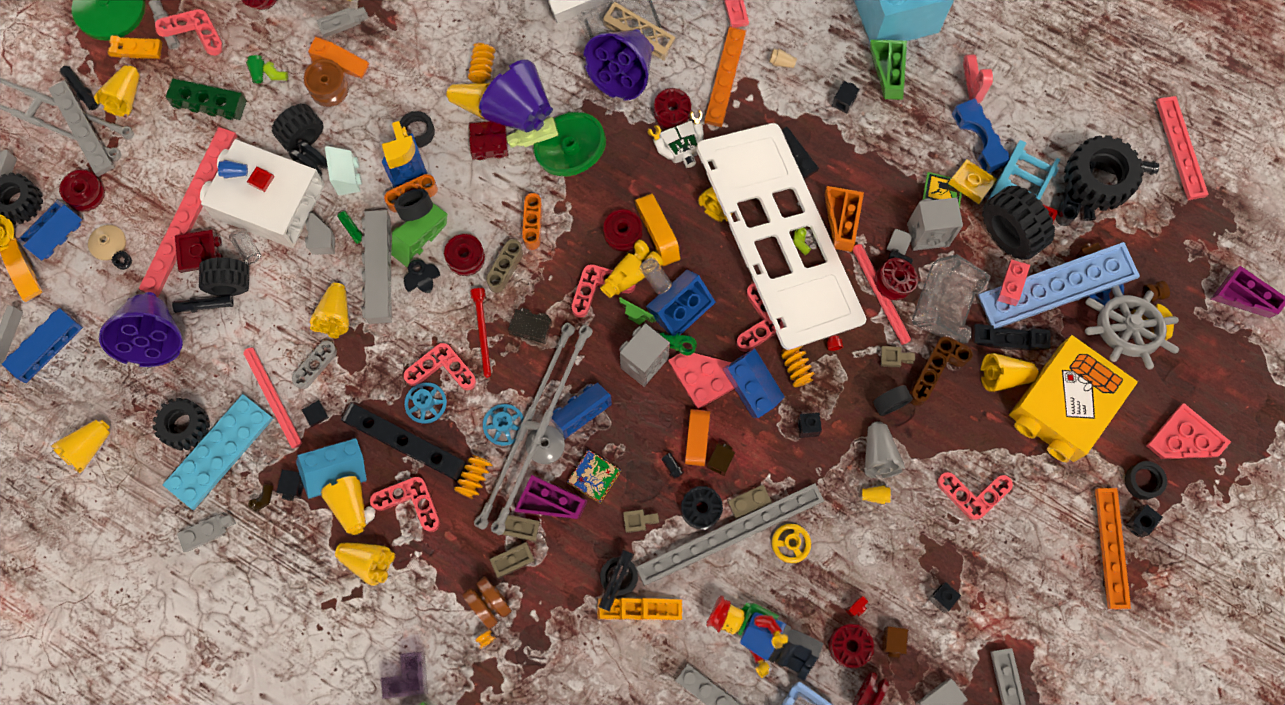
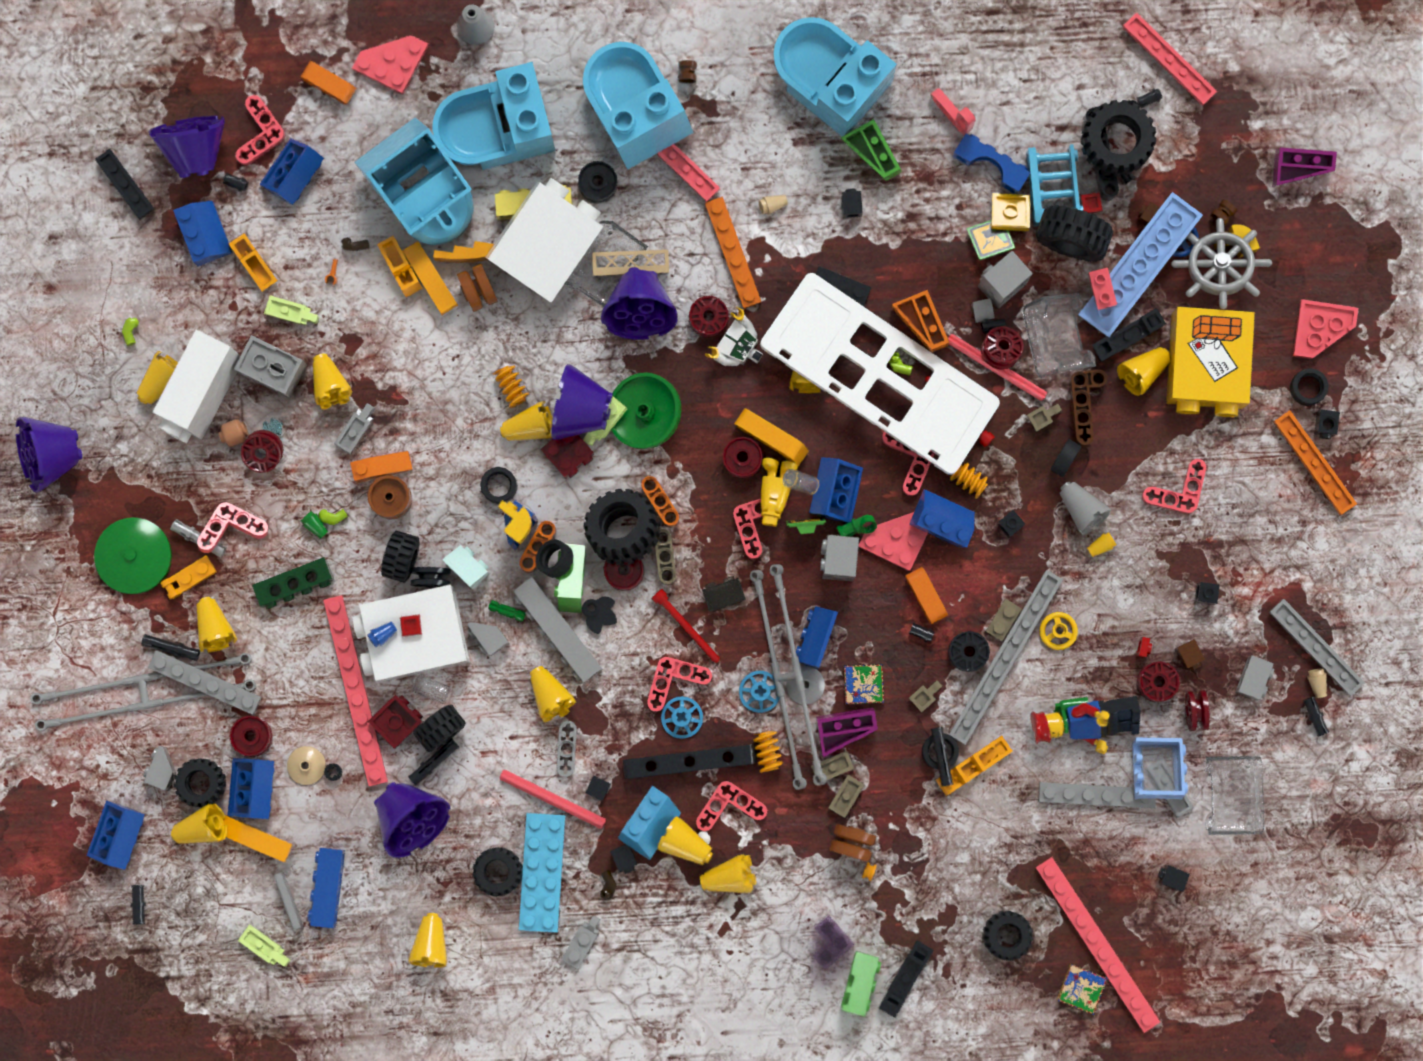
camera: 30 degrees left, 10 degrees up
dark brown brick [707,443,735,476] -> none
none -> black tyre [584,489,661,565]

